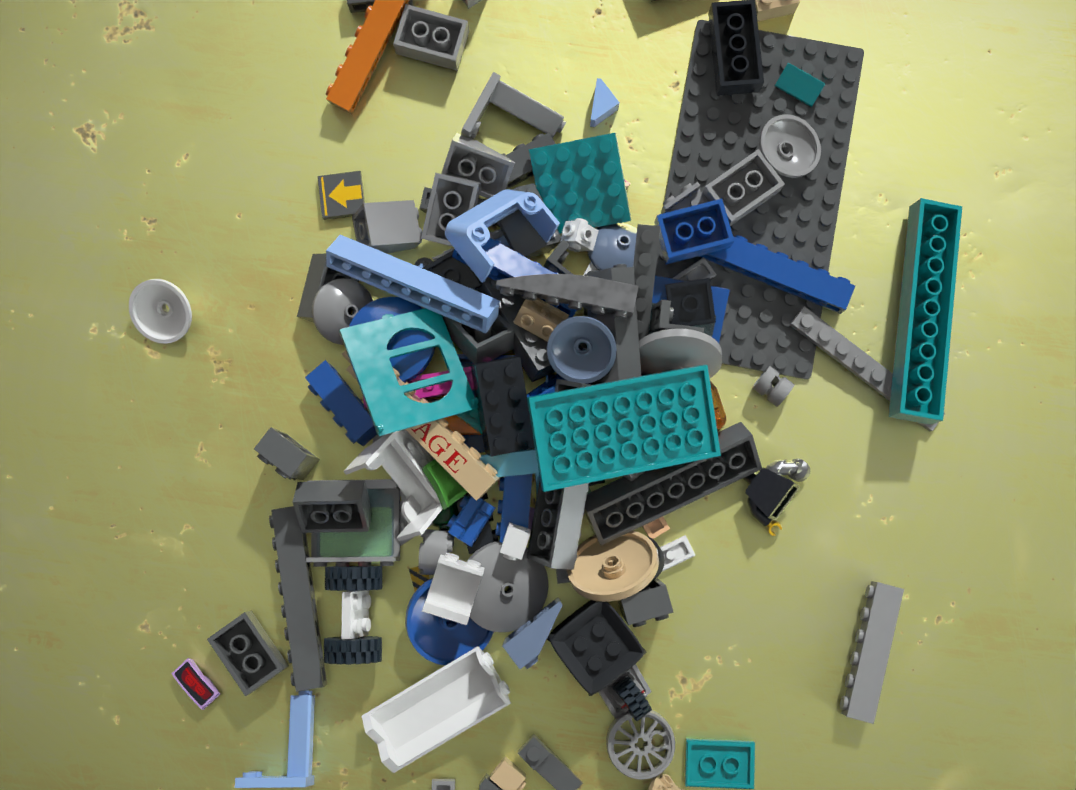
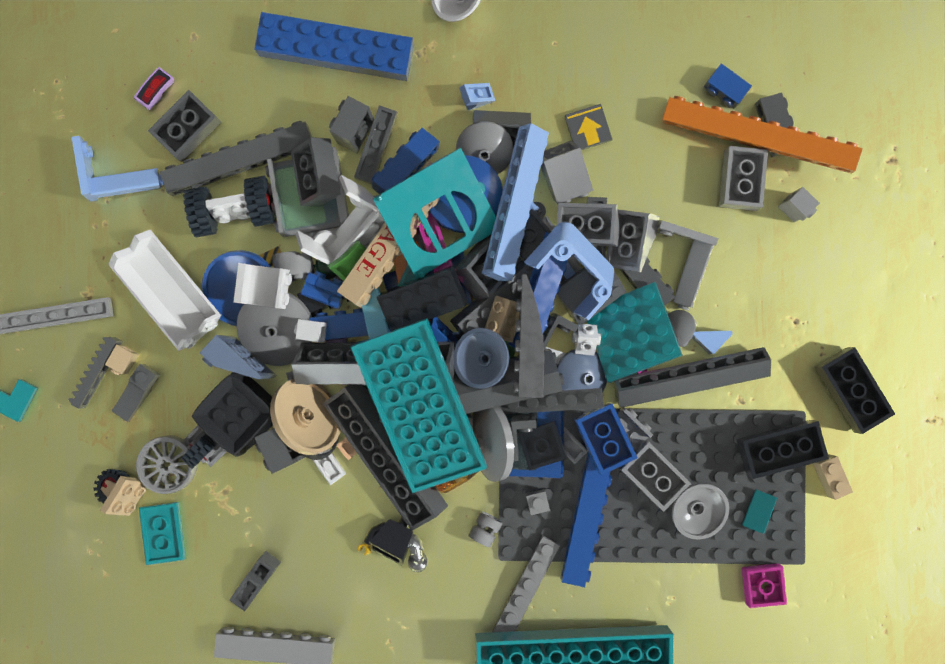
camera: 80 degrees right, 5 degrees up
none -> dark grey slope [230,551,281,612]
none -> blue brick [254,12,414,81]
none -> dark grey gear [354,105,398,184]
none -> light blue slope [459,83,496,110]
none -> light grey brick [525,489,550,515]
none -> dark grey brick [614,347,771,408]
none -> light grey dish [668,310,697,347]
none -> blue brick [704,63,752,109]
none -> dark pink brick [742,563,787,608]

